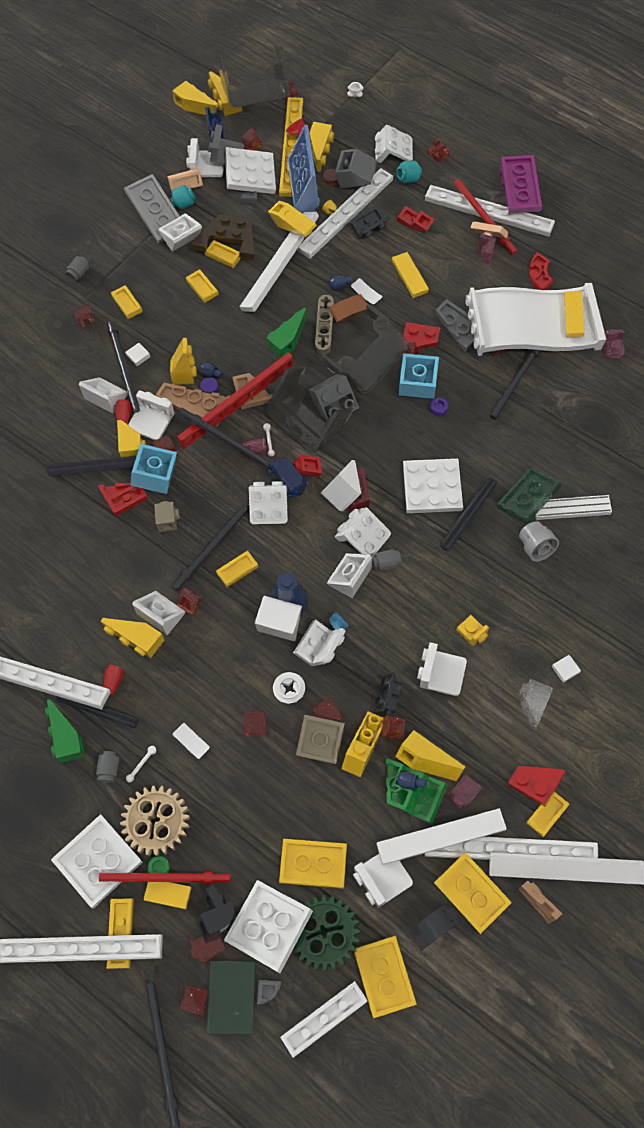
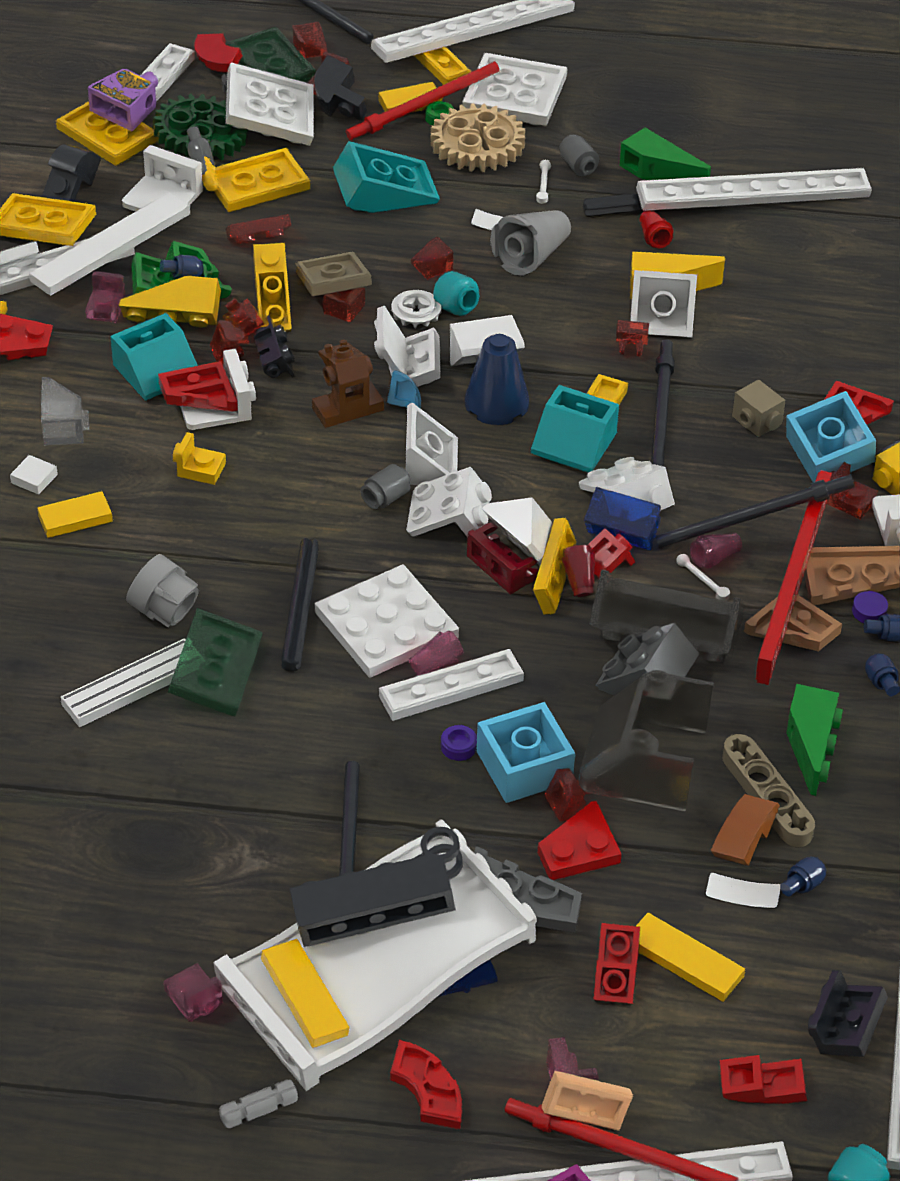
camera: 145 degrees right, 20 degrees down
none -> yellow tile [37,491,113,538]
none -> medium lavender torso [88,69,158,131]
none -> teal slope [110,313,198,401]
none -> red wing [158,361,238,412]
none -> dark grey piece [187,127,218,192]
none -> red tile [194,33,242,72]
none -> clear red tile [210,320,249,365]
none -> light grey axle [219,1079,298,1128]
none -> clear red plate [225,214,291,244]
none -> black hinge [290,827,463,947]
none -> reddish brown tile [312,340,384,428]
none -> teal slope [333,141,440,213]
none -> white tile [379,649,524,721]
none -> clear pink cone [409,630,464,676]
none -> teal head [433,271,479,316]
none -> light grey cone [490,210,571,276]
none -> teal slope [531,385,619,473]
none -> yellow tile [533,518,577,614]
none -> dark red cone [561,545,595,597]
none -> red slope [593,923,641,1004]
none -> dark blue cylinder [865,654,900,696]

